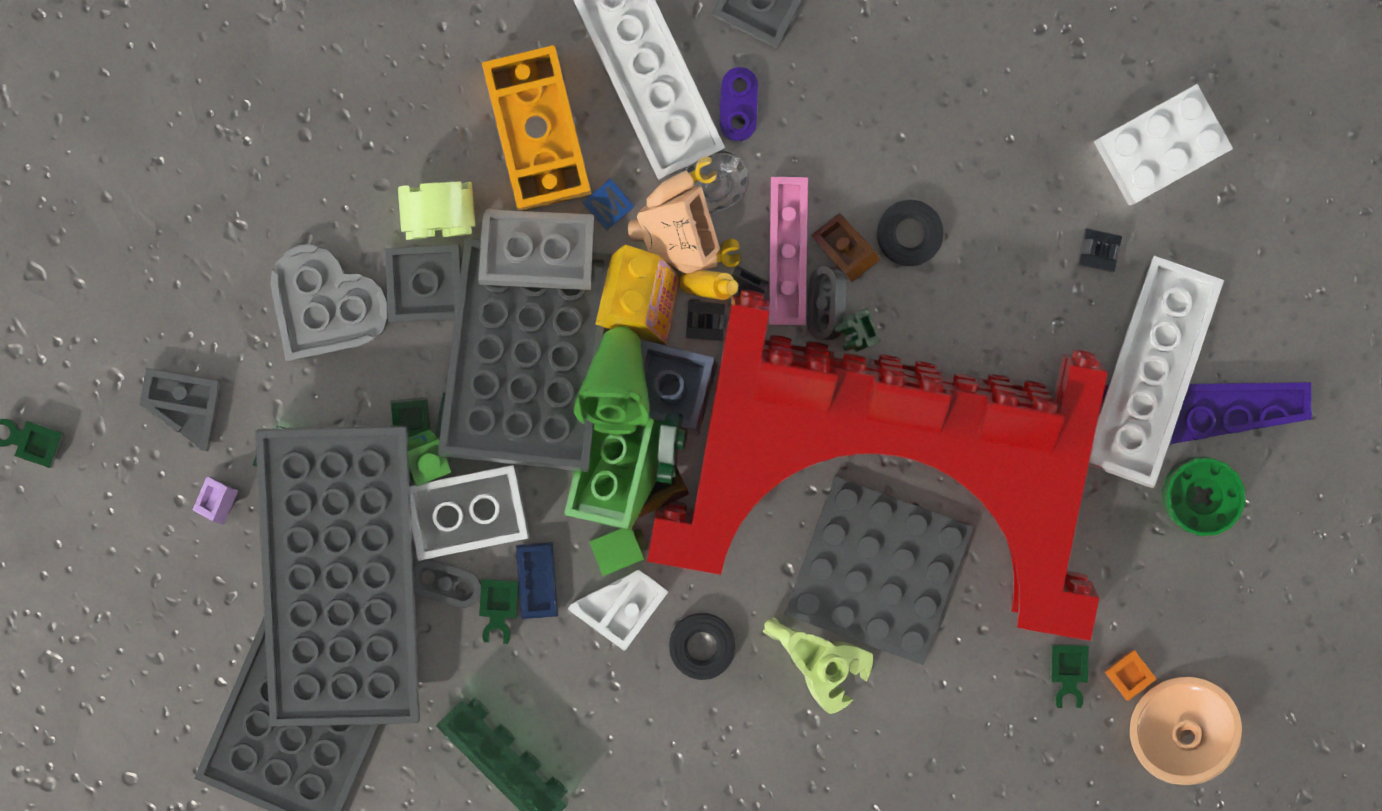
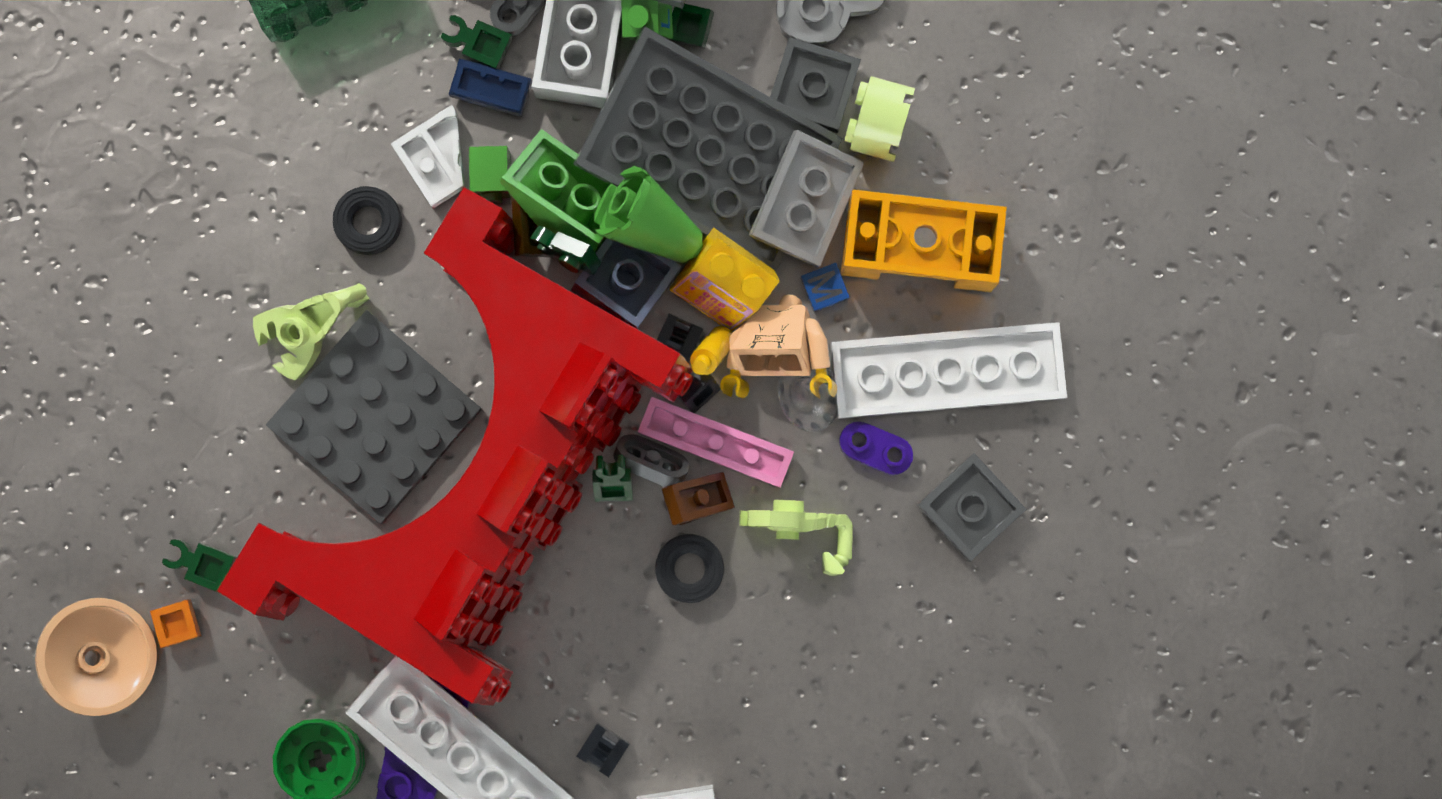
camera: 115 degrees right, 5 degrees down
none -> yellowish green animal [739,500,853,576]

